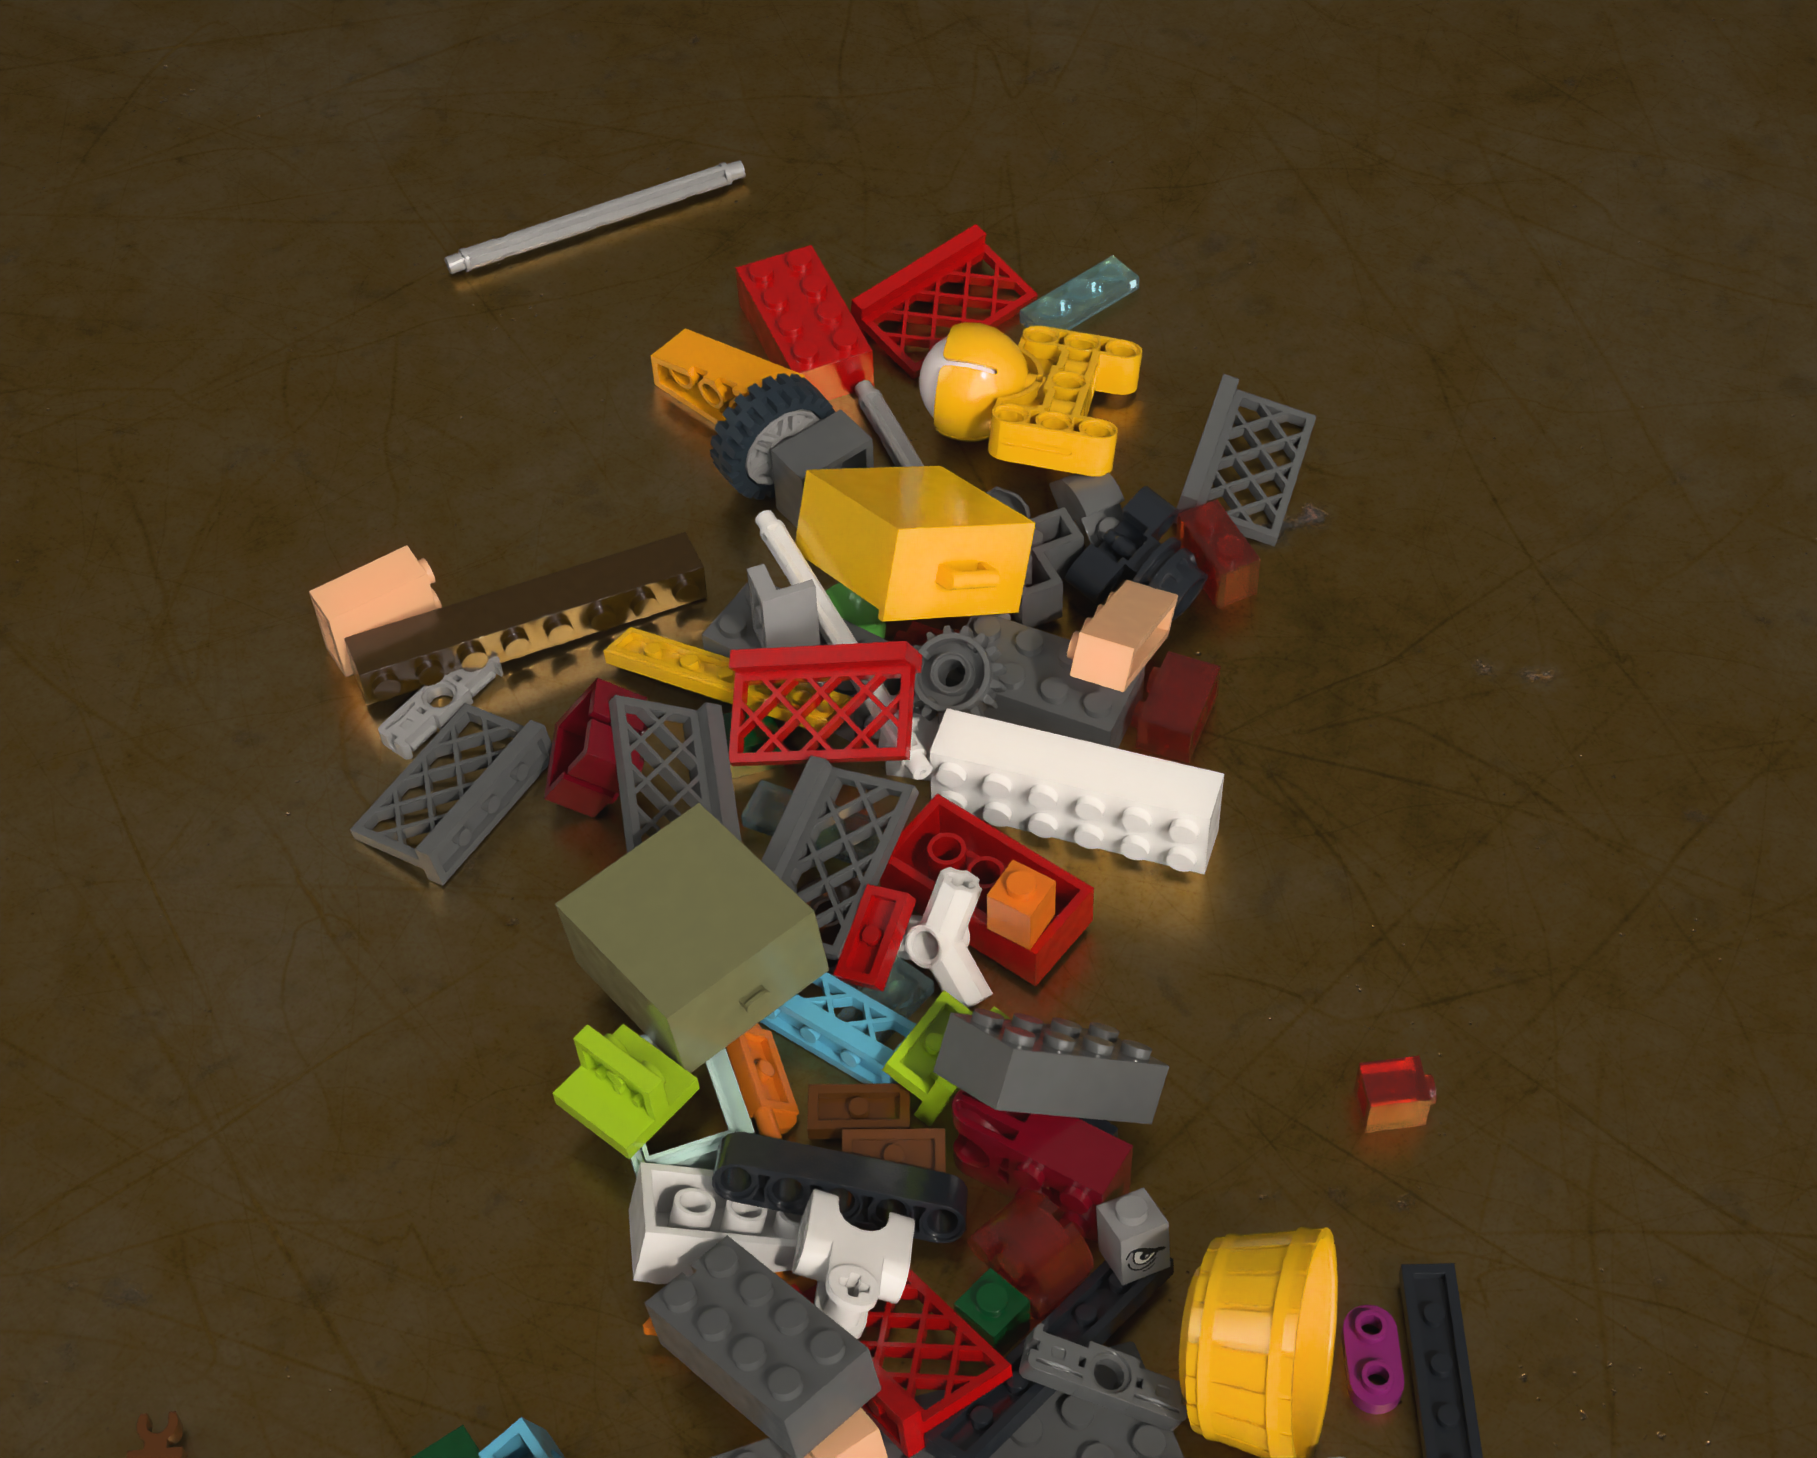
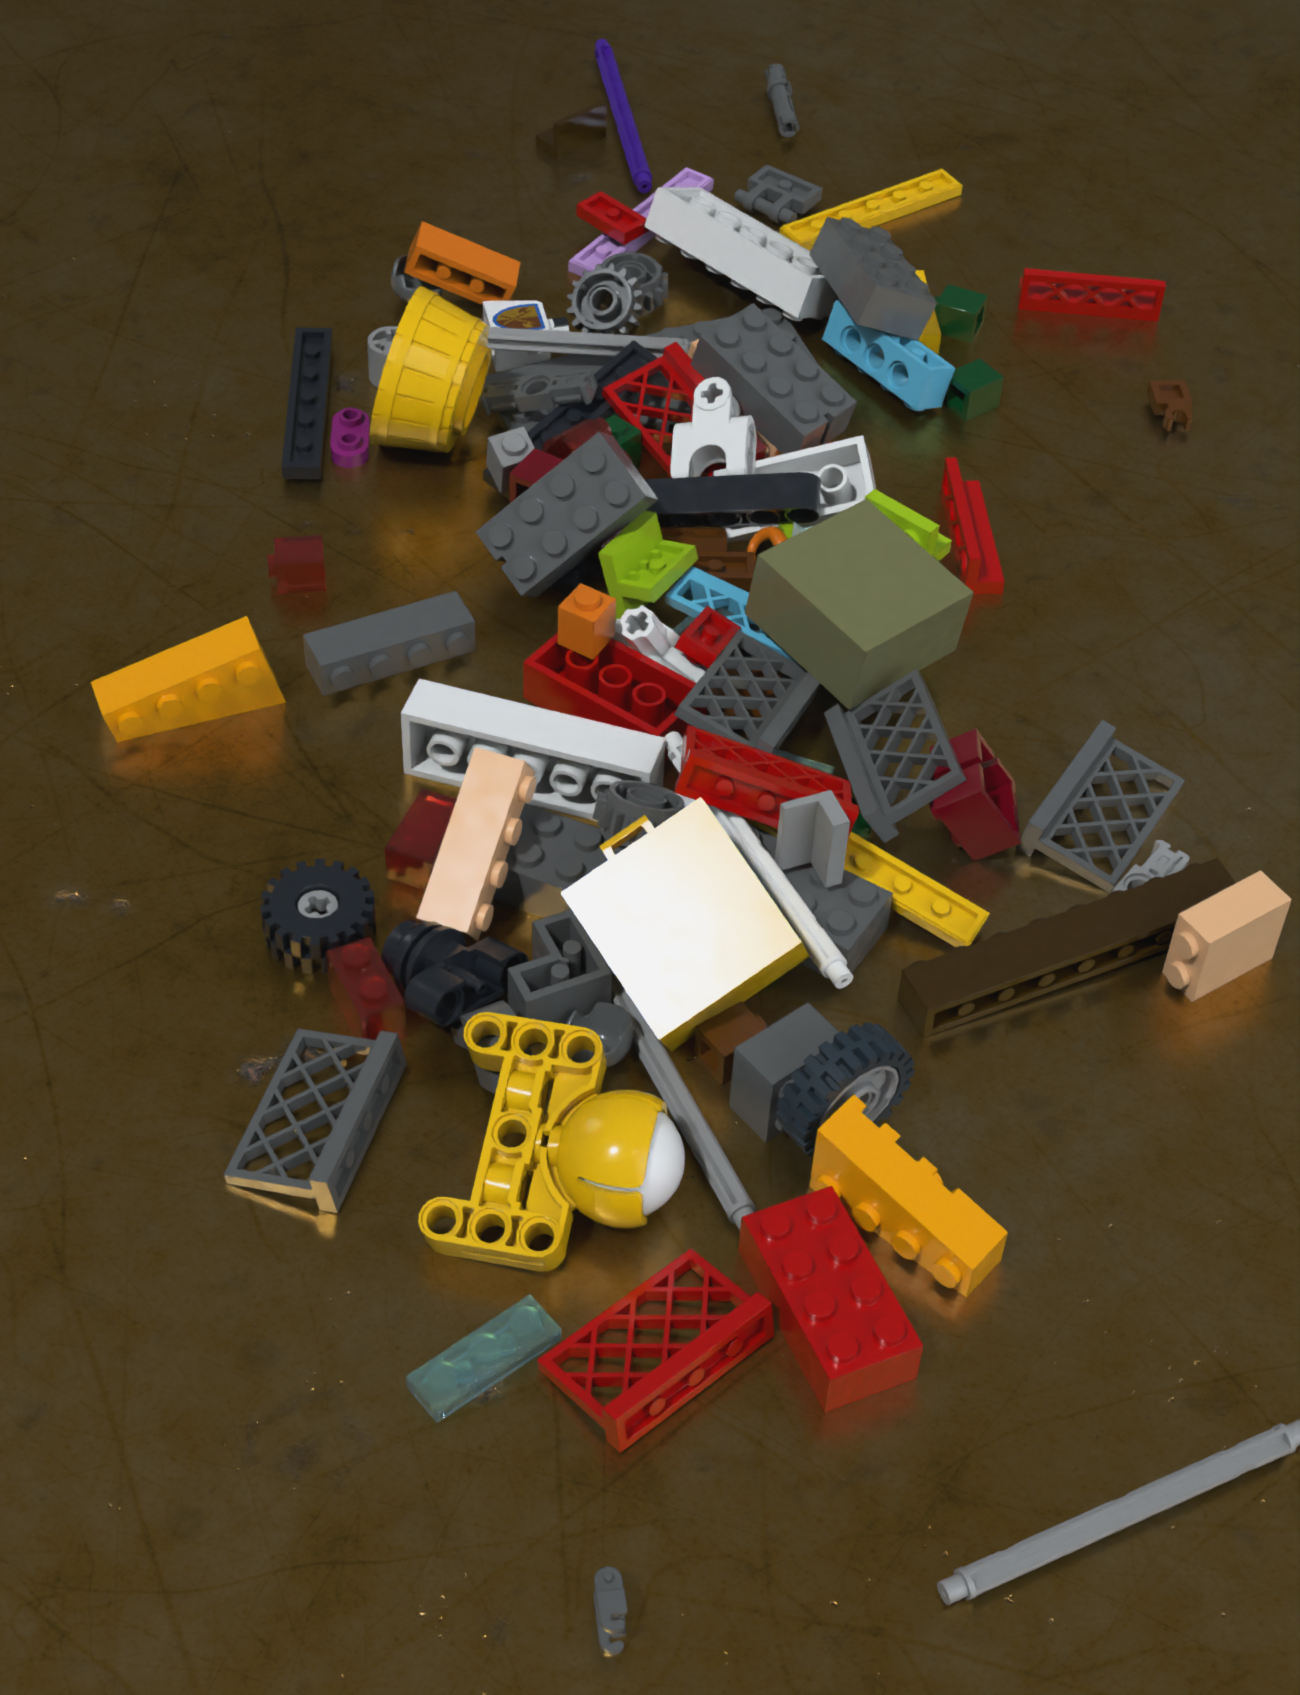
camera: 175 degrees right, 5 degrees down
none -> light orange wedge [91,616,286,742]
none -> black bush [260,859,376,974]
none -> dark grey brick [303,591,476,696]
none -> dark grey piece [594,1566,627,1655]
none -> red fence [940,457,1005,594]

